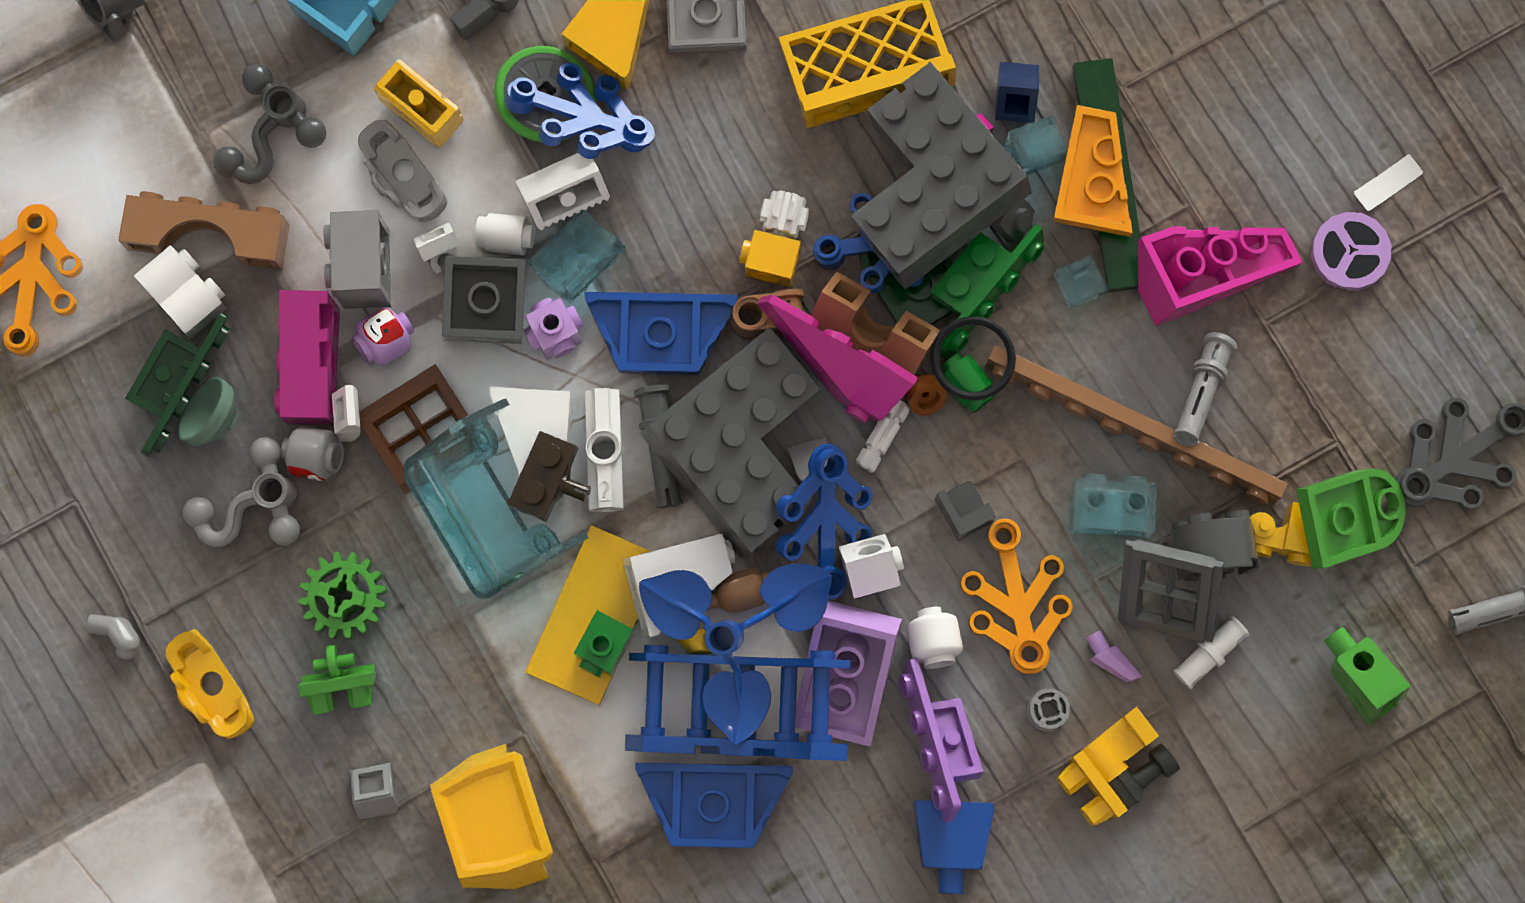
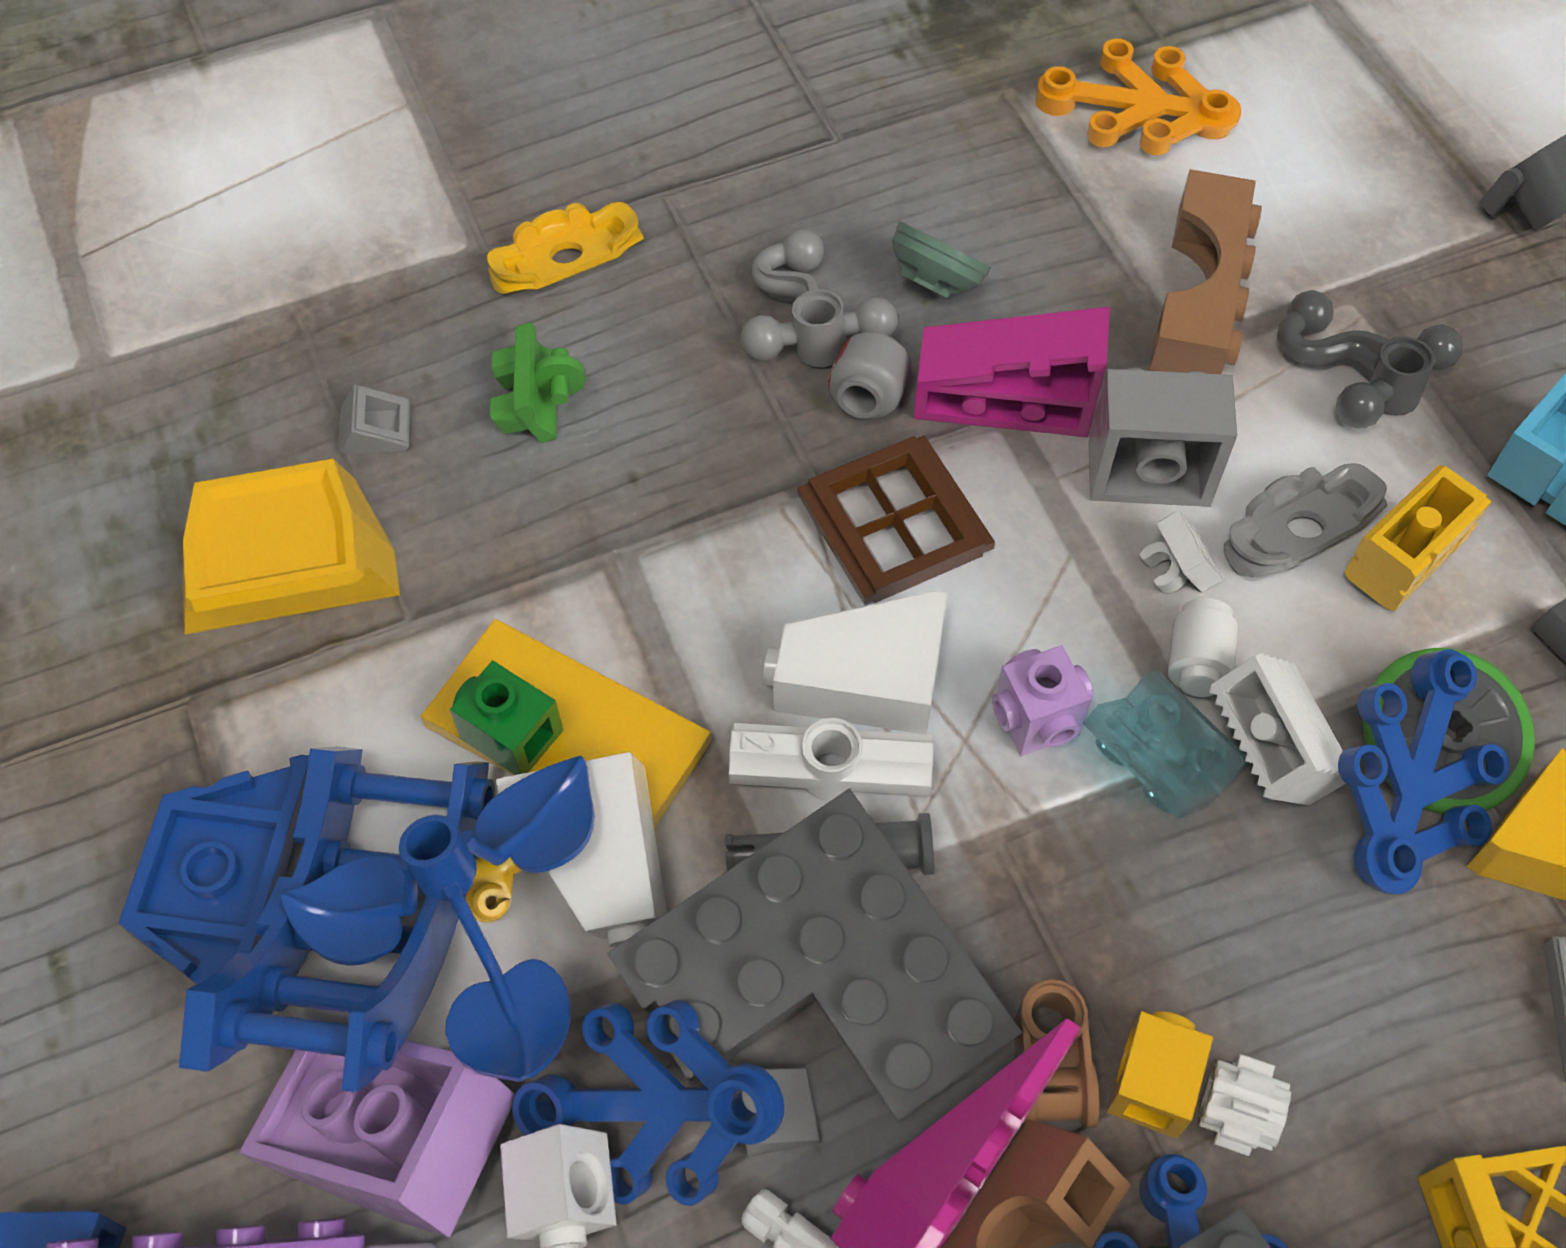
camera: 95 degrees right, 20 degrees down
light grey arm [87,614,140,660] -> none
dark green bracket [125,313,230,457] -> none
white brick [134,245,227,339] -> none
bright green gear [298,552,388,640] -> none
white slope [332,385,361,442] -> none
lavender head [352,307,414,366] -> none
clear light blue windscreen [403,398,589,599] -> none
dark grey brick [442,256,526,344] -> none
dark brown plate [507,431,591,522] -> none
blue wing [585,292,738,375] -> none
medium nougat plant [707,568,769,612] -> none

